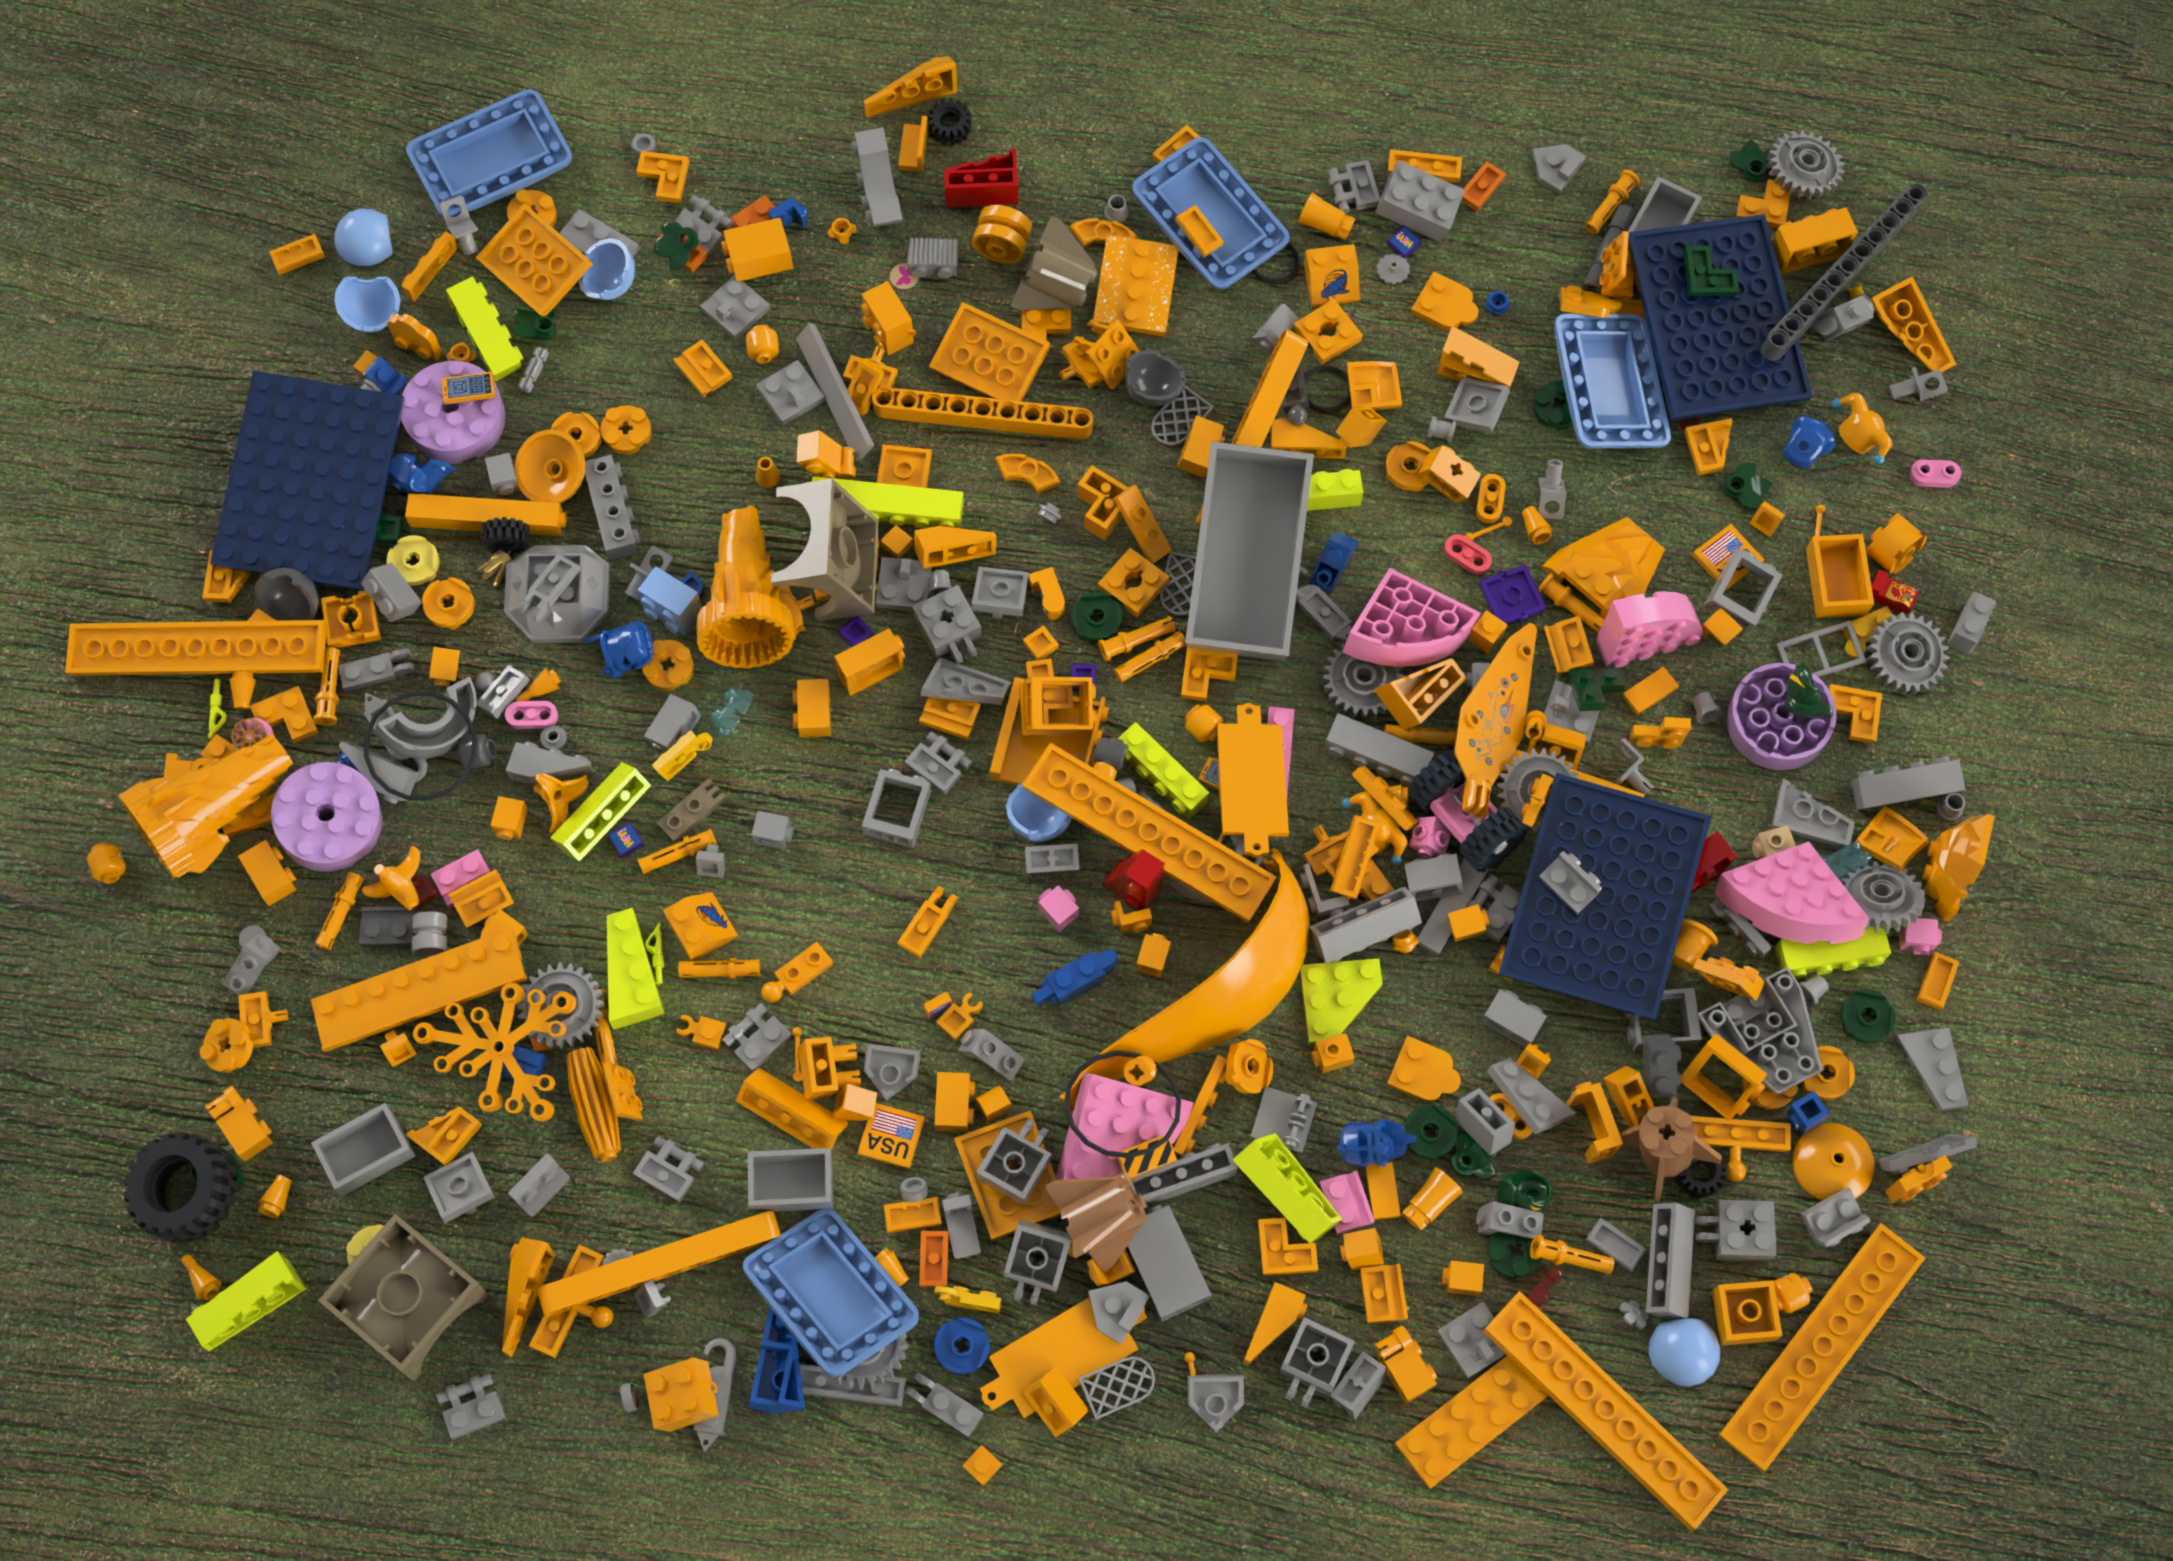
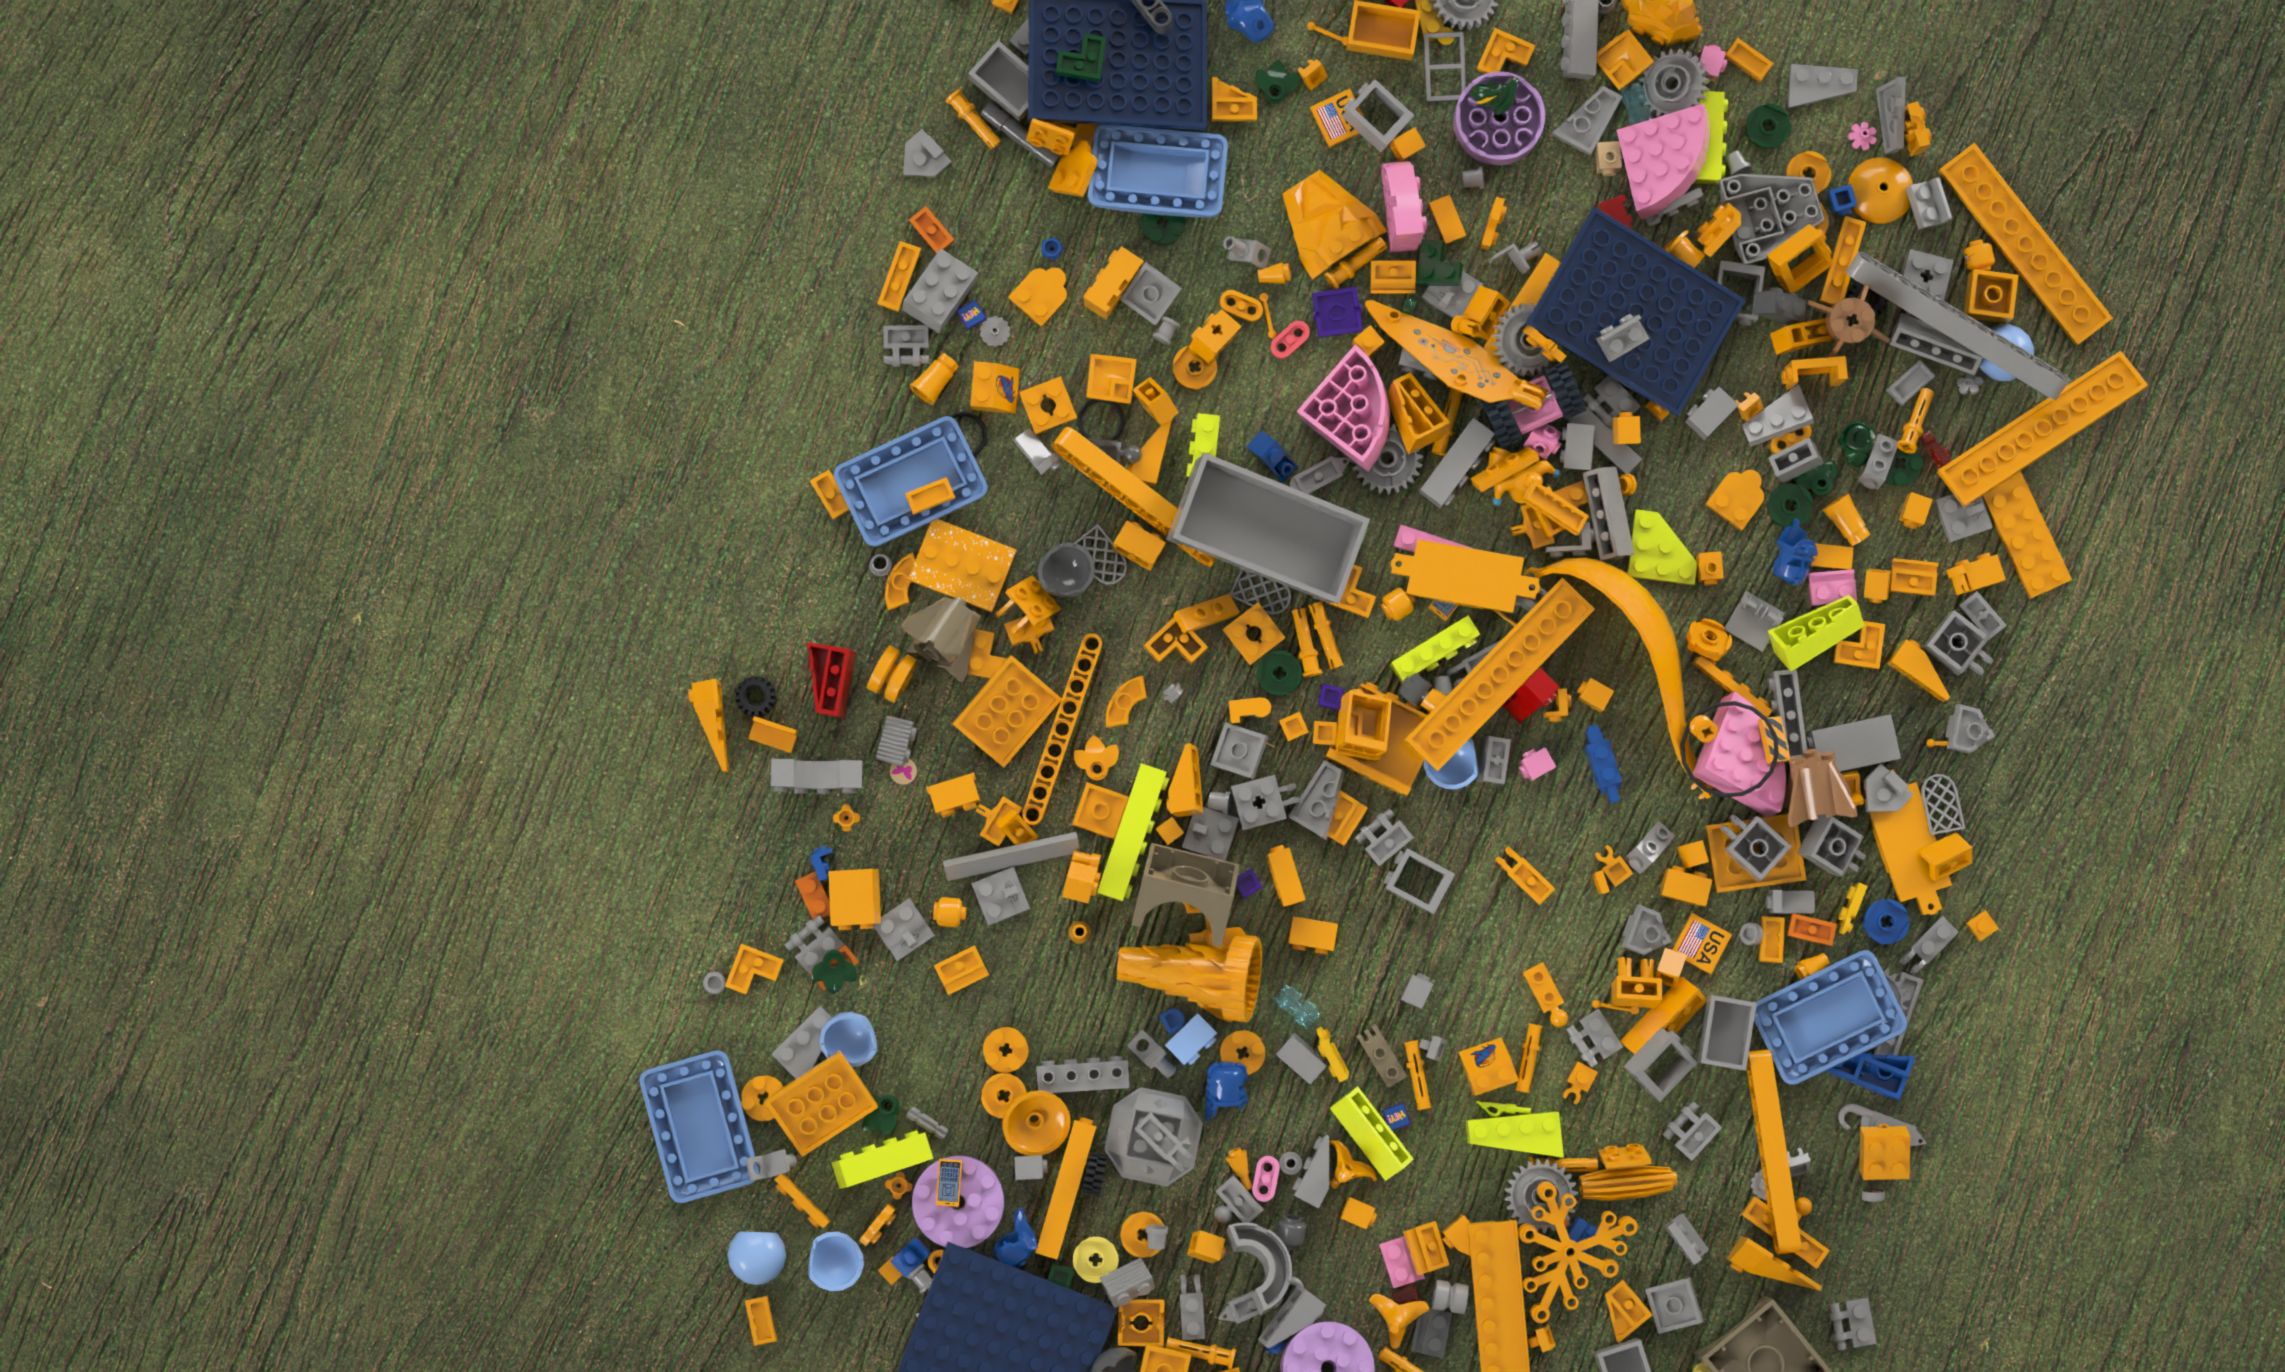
camera: 80 degrees left, 15 degrees up
black piece [364,691,477,800] -> none
pearl gold piece [476,550,513,588] -> none
none -> light orange plate [1074,735,1119,780]
none -> light grey piece [1145,1225,1169,1250]
none -> clear green bush [1401,293,1418,315]
none -> light grey window [1624,1027,1697,1102]
none -> light grey beam [1846,252,2070,400]
none -> bright pink plant [1848,122,1877,151]

